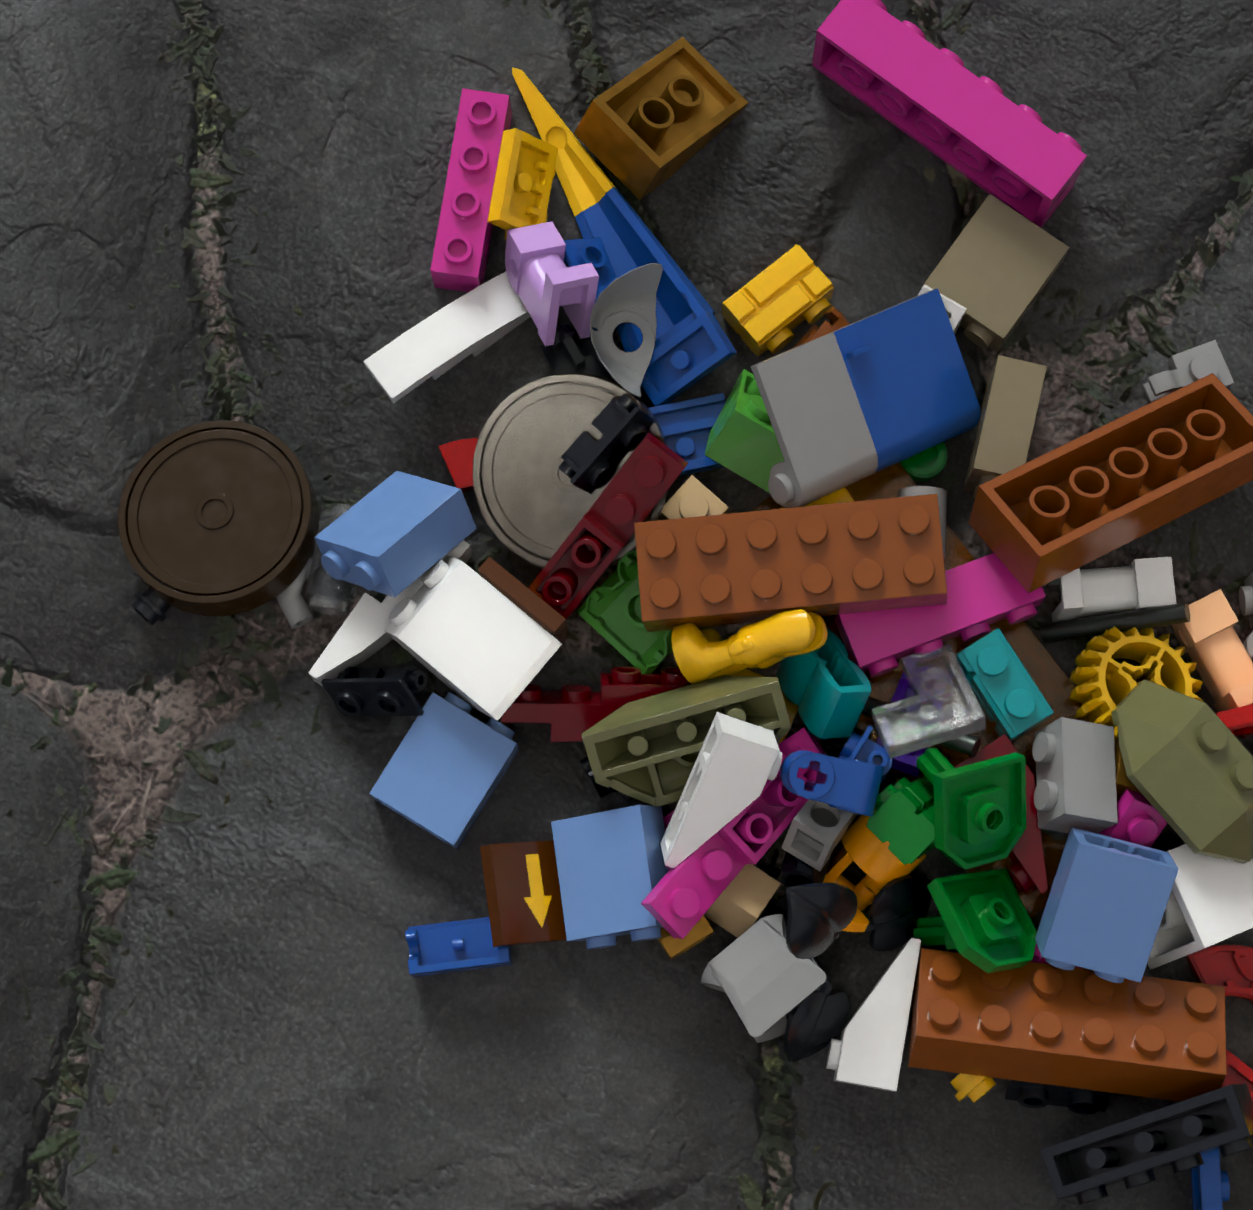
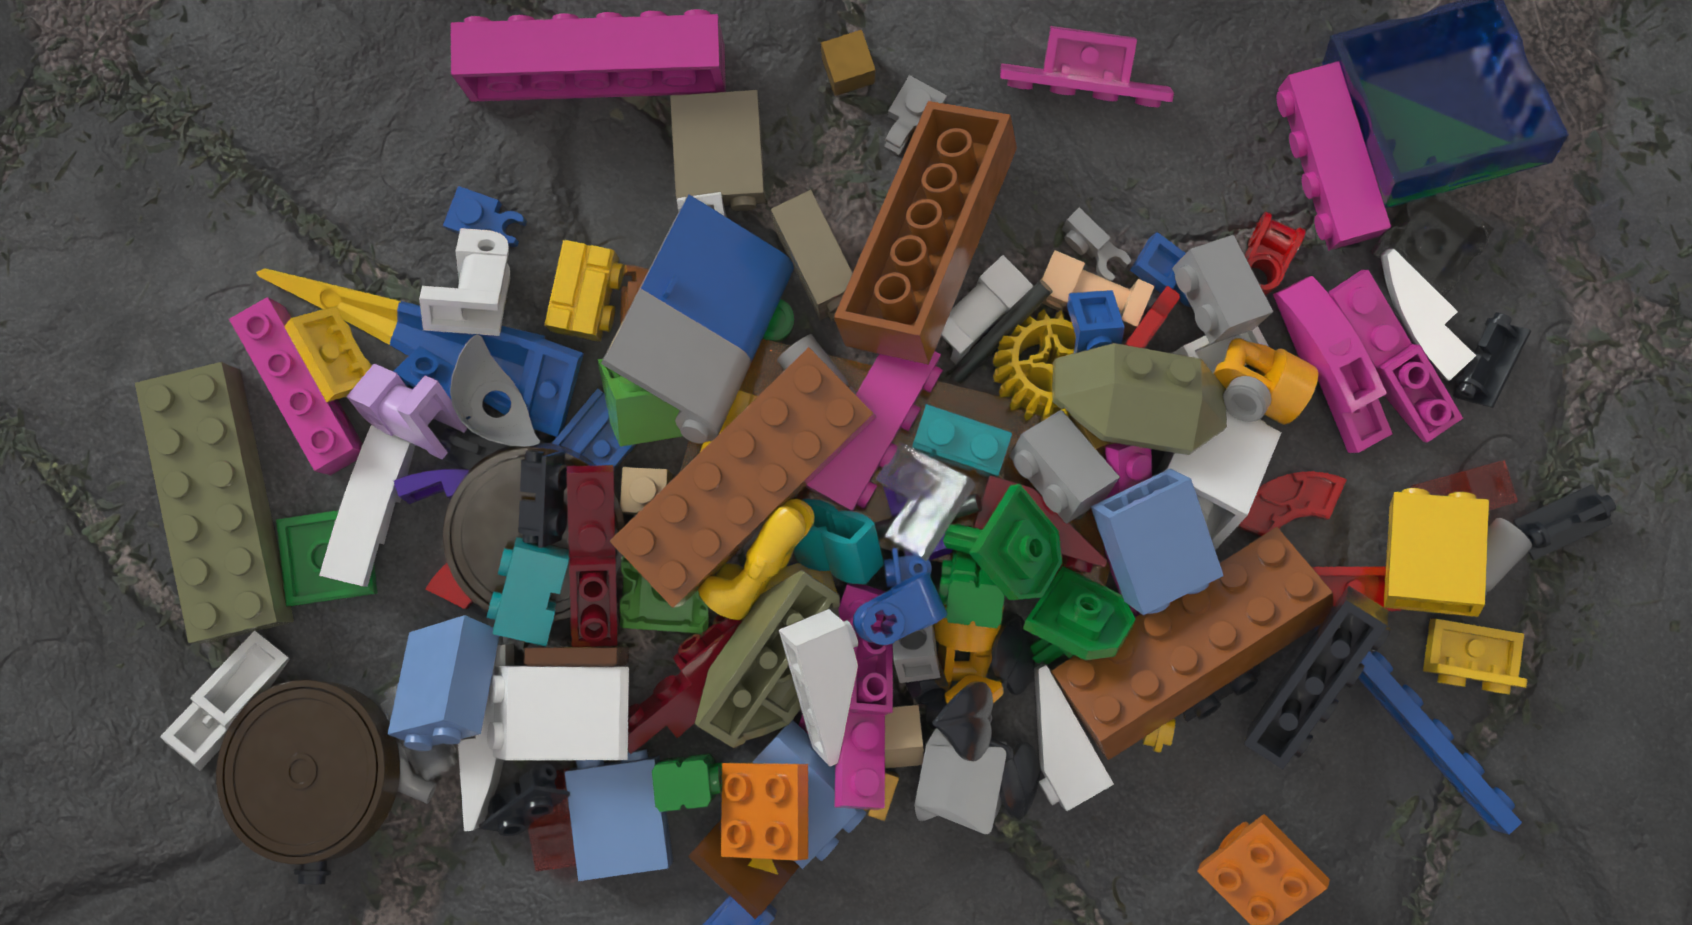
camera: 40 degrees left, 5 degrees up
pearl gold slope [574,37,748,200] -> none
none -> olive brick [135,362,294,643]
none -> white slope [160,630,289,771]
none -> green tile [276,510,378,607]
none -> dark purple slope [393,469,469,504]
none -> white piece [419,228,511,336]
none -> blue plate [443,186,527,247]
none -> teal brick [486,537,569,646]
none -> clear red slope [528,768,576,872]
none -> green brick [652,753,722,812]
none -> orange plate [721,763,808,861]
none -> pearl gold piece [821,30,875,96]
none -> blue bracket [1067,290,1125,353]

